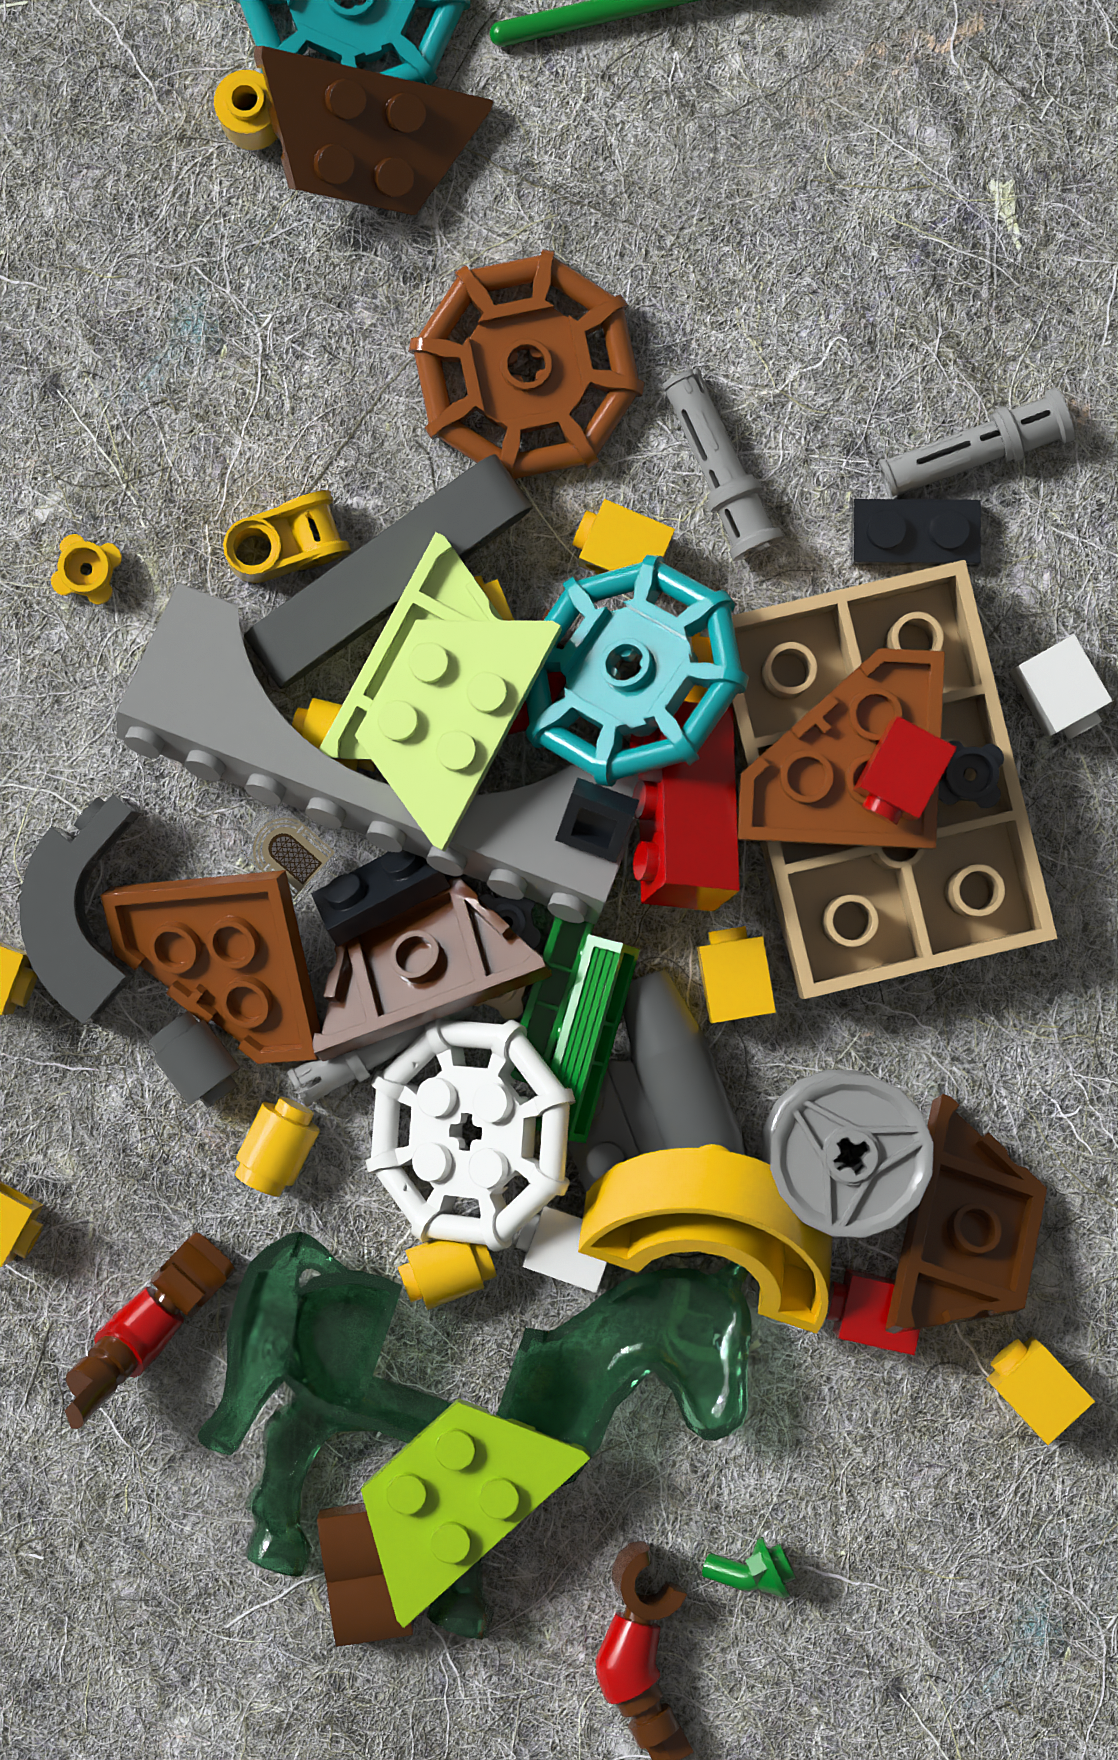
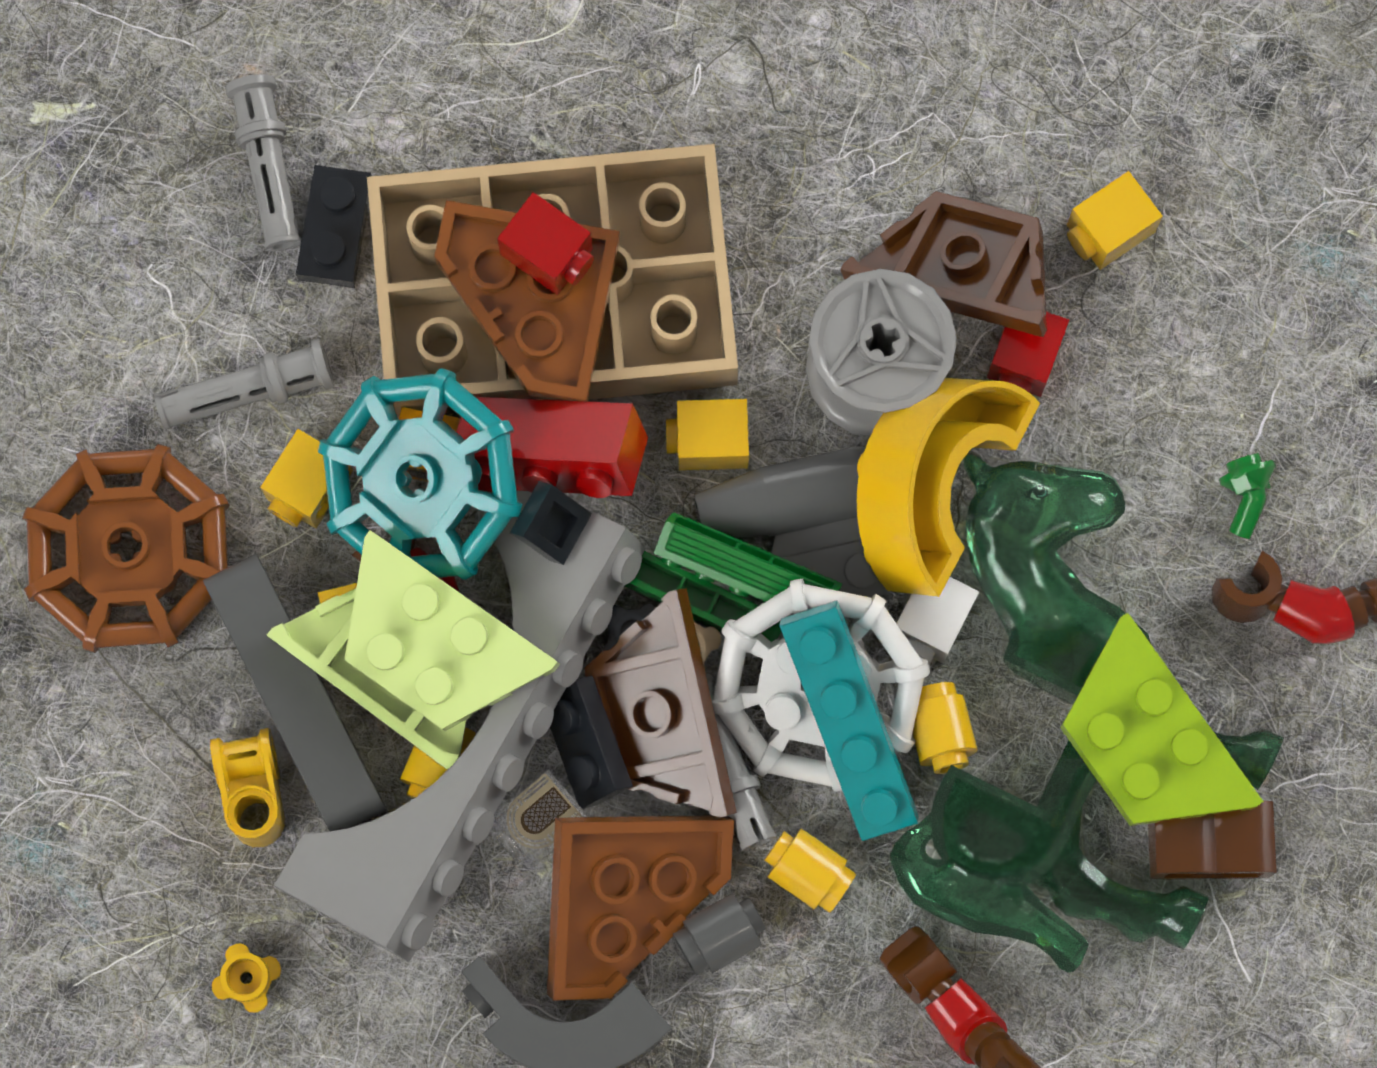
camera: 80 degrees left, 10 degrees down
black plate [938,740,1004,808] -> none
white brick [1009,634,1112,740] -> none
none -> teal plate [780,600,919,841]

